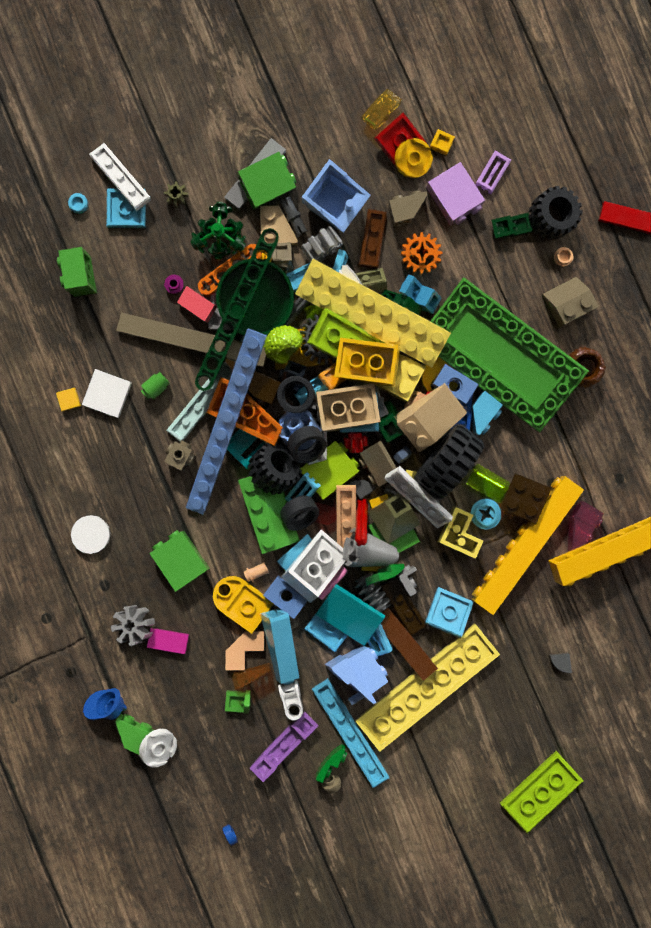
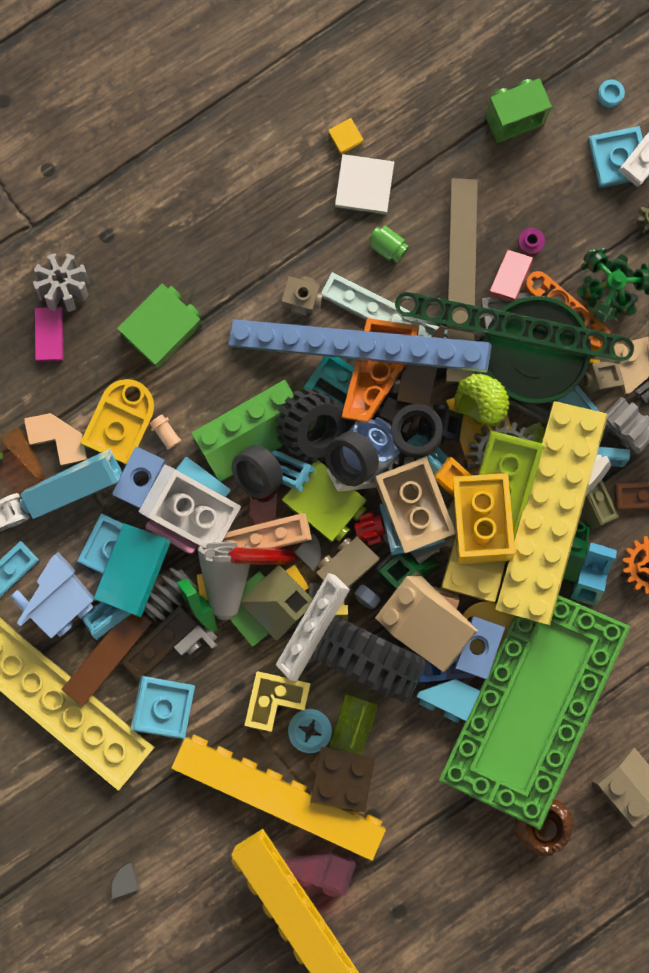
camera: 75 degrees right, 5 degrees down
white tile [71,515,111,554] -> none

